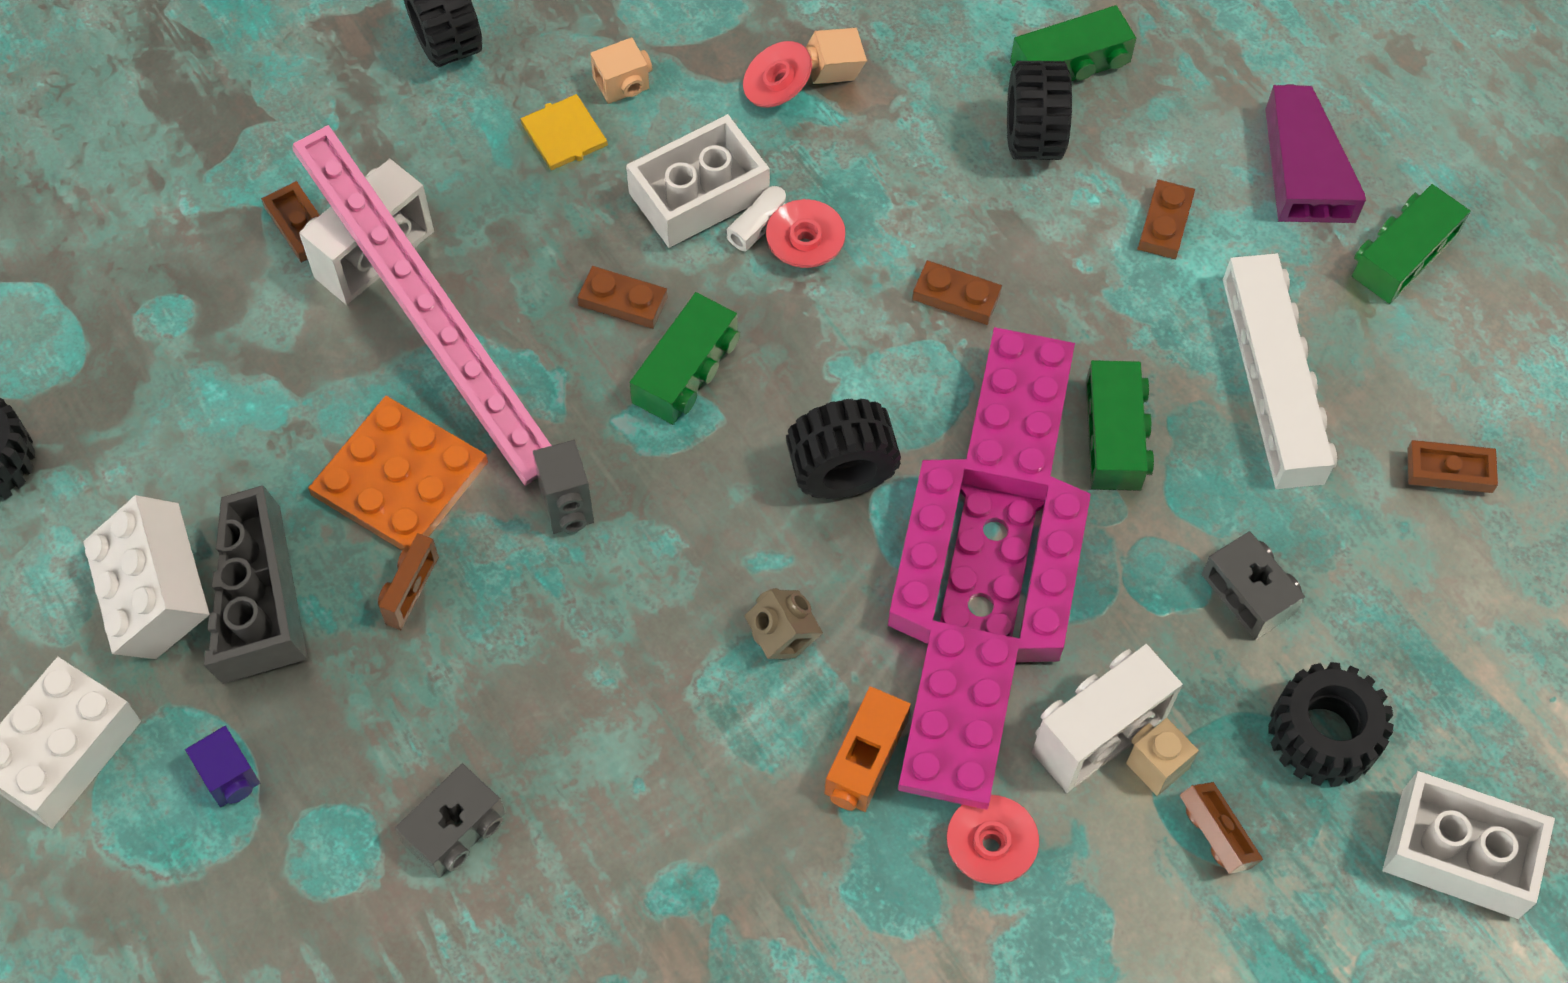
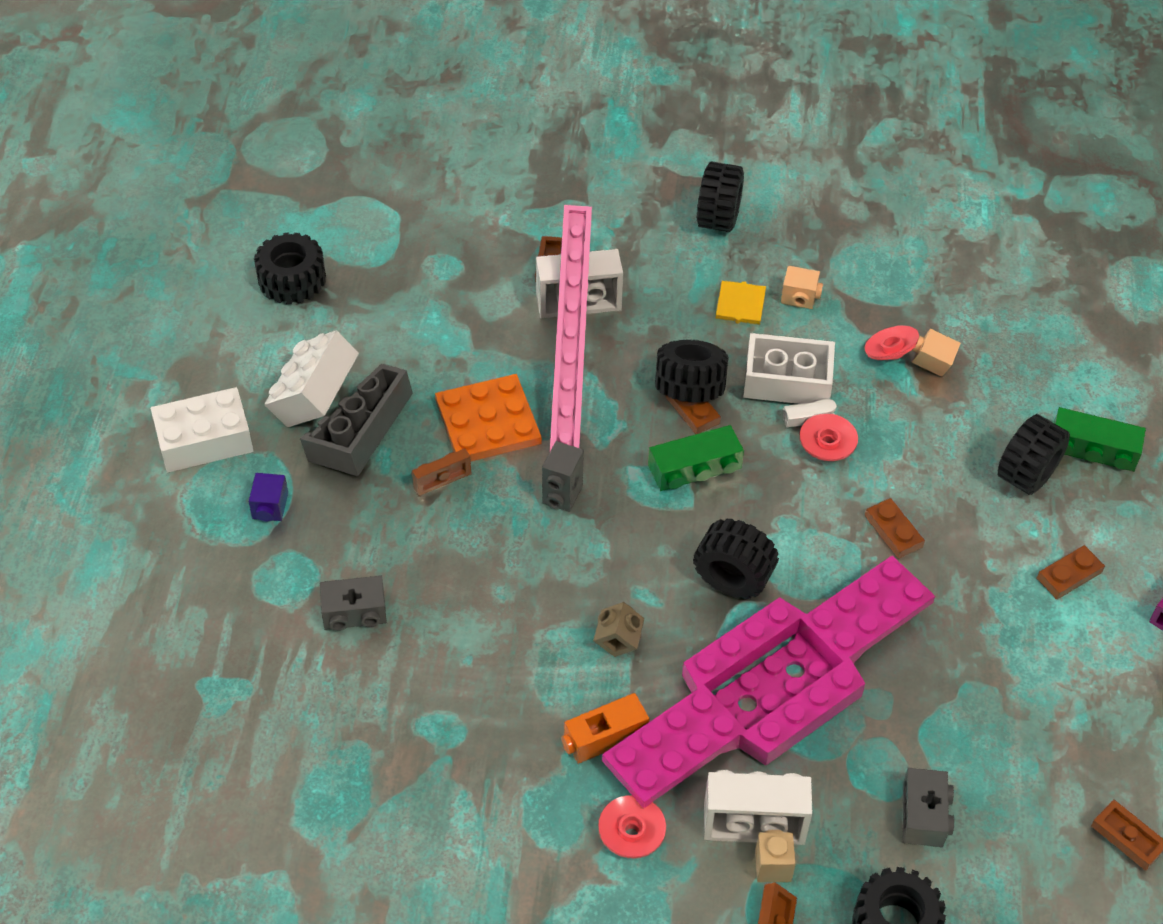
camera: 40 degrees right, 10 degrees down
green brick [1086,360,1154,491] -> none
white brick [1223,253,1337,489] -> none
none -> black tyre [655,340,729,402]

